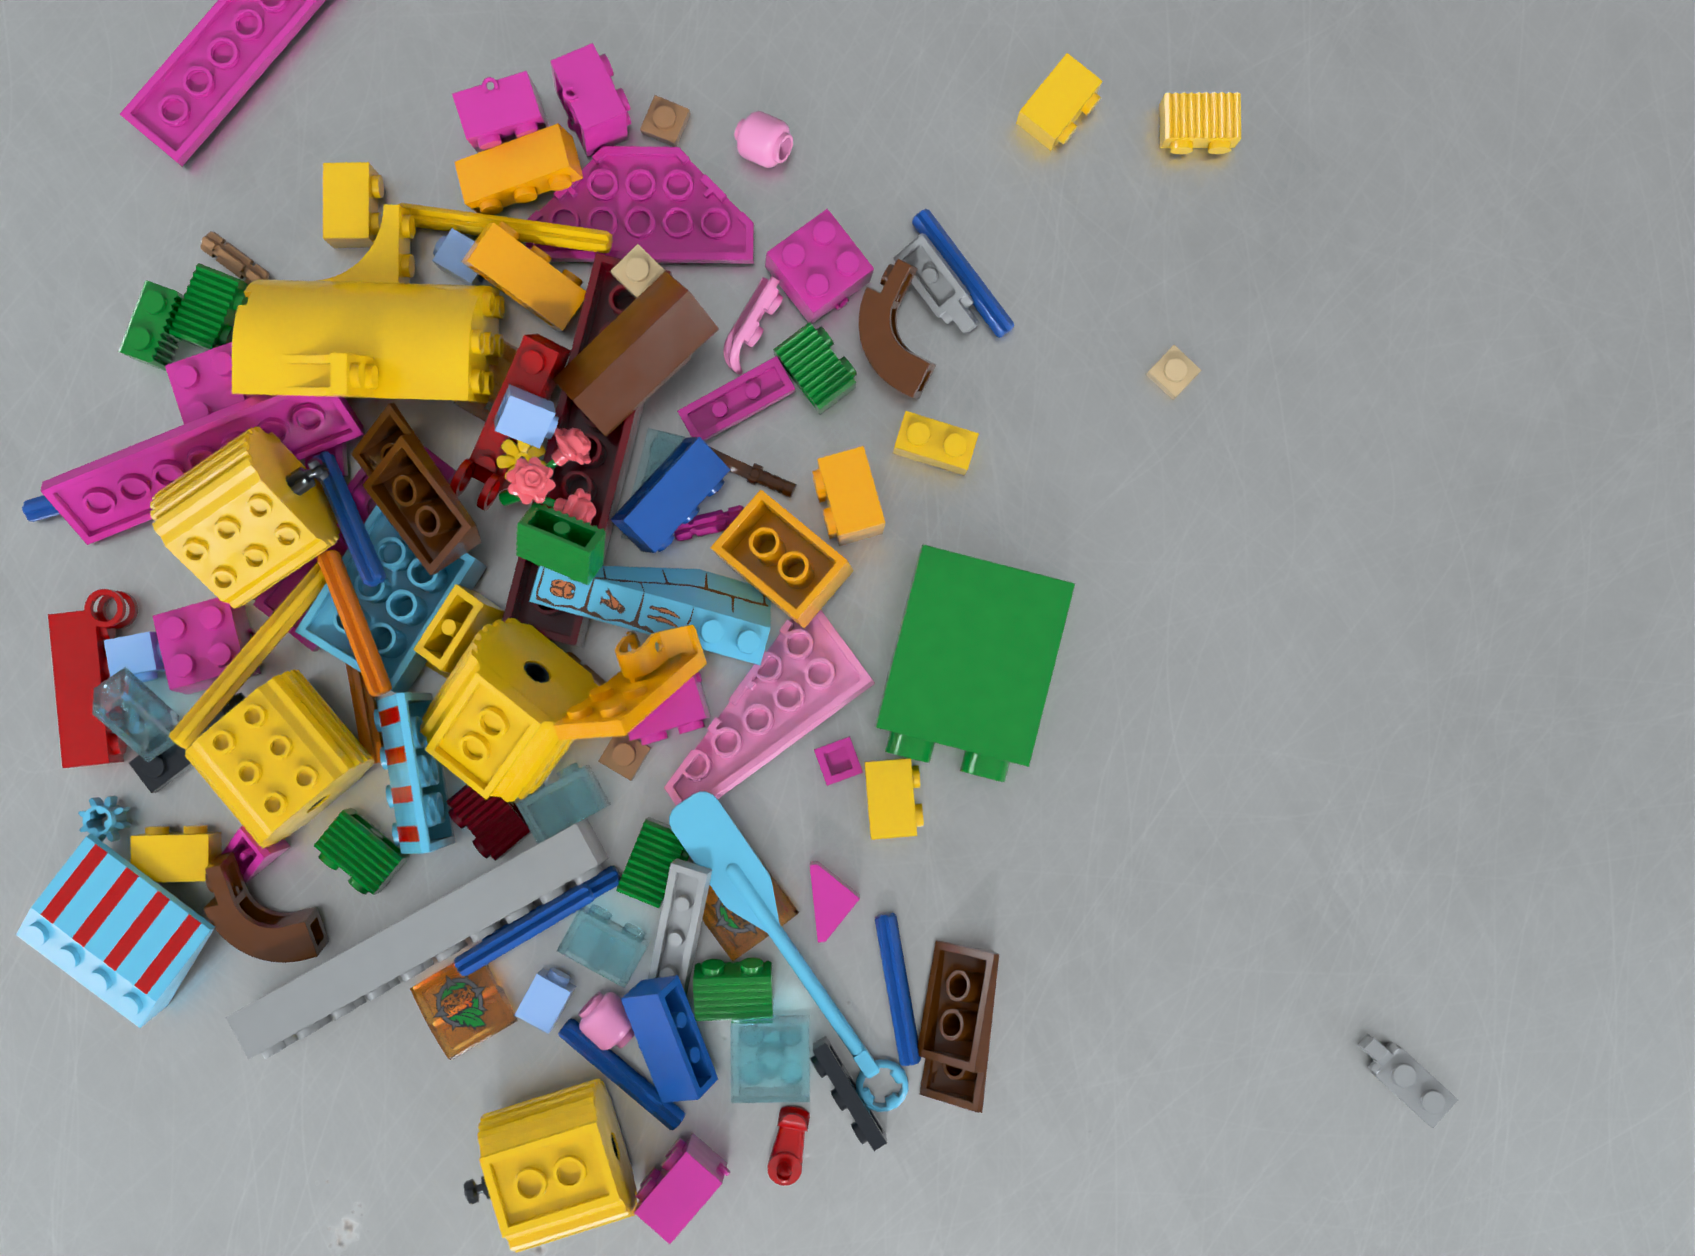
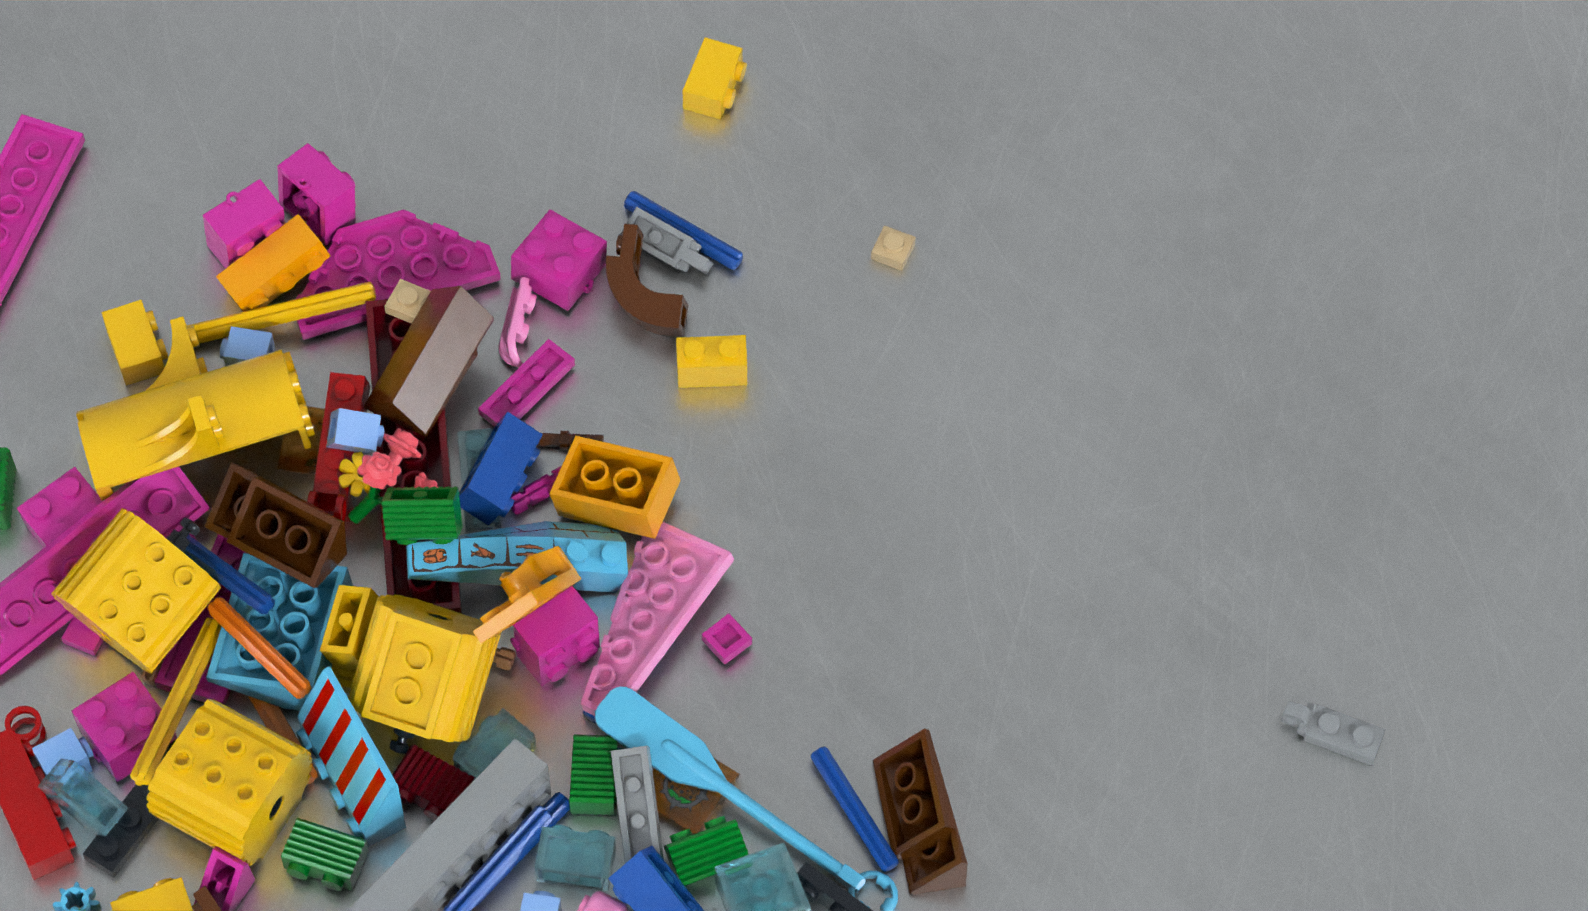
camera: 15 degrees left, 25 degrees down
green brick [169,263,248,350] -> none
medium nougat axle [200,231,270,285] -> none
light orange brick [461,222,586,331] -> none
medium nougat plate [598,734,652,781] -> none
medium nougat plate [640,95,691,147] -> none
bright pink head [734,111,793,168] -> none
green brick [773,322,857,414] -> none
dark pink slope [810,861,860,943] -> none
light orange brick [812,446,885,546] -> none
yellow brick [864,758,924,840] -> none
green brick [874,544,1075,783] -> none
yellow brick [1159,92,1241,154] -> none

